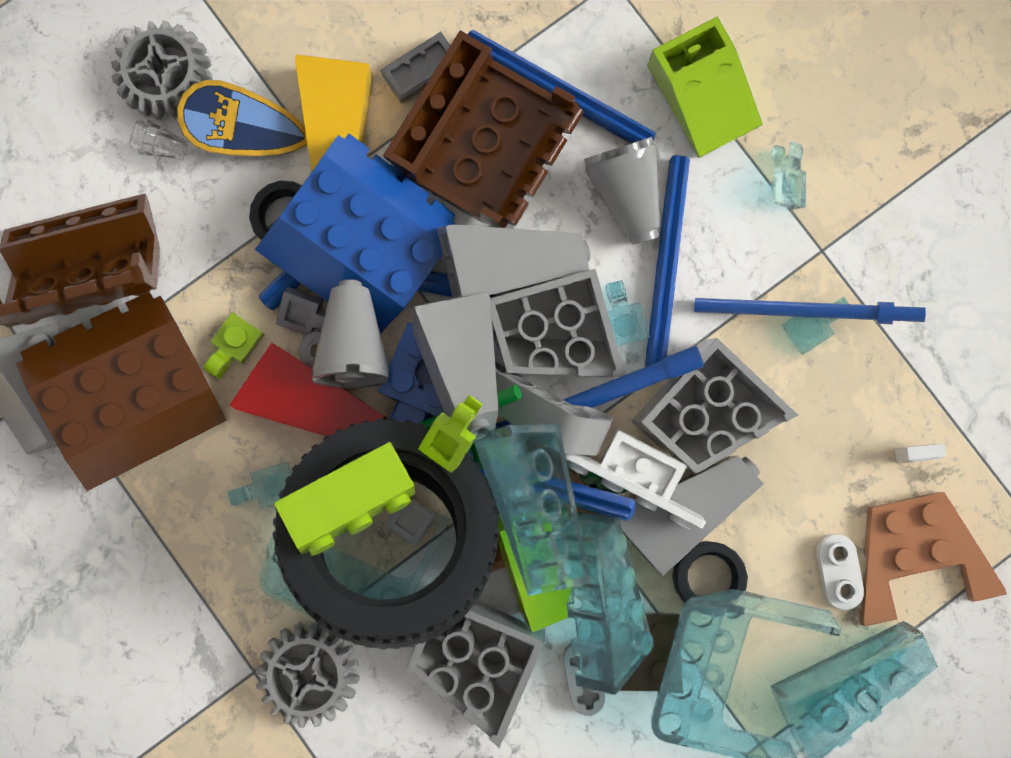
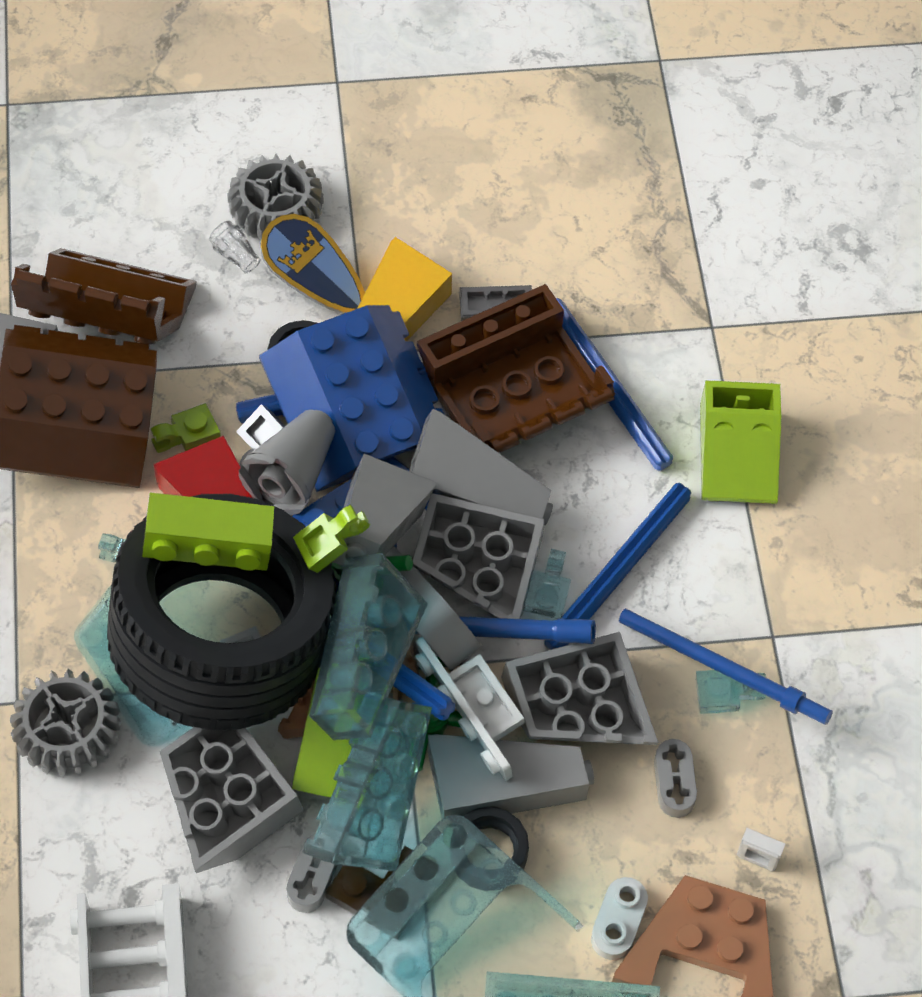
camera: 30 degrees right, 25 degrees down
light grey cone [584,137,661,245] -> none
clear light blue plate [771,141,806,210] -> none
none -> light grey beam [654,739,697,818]

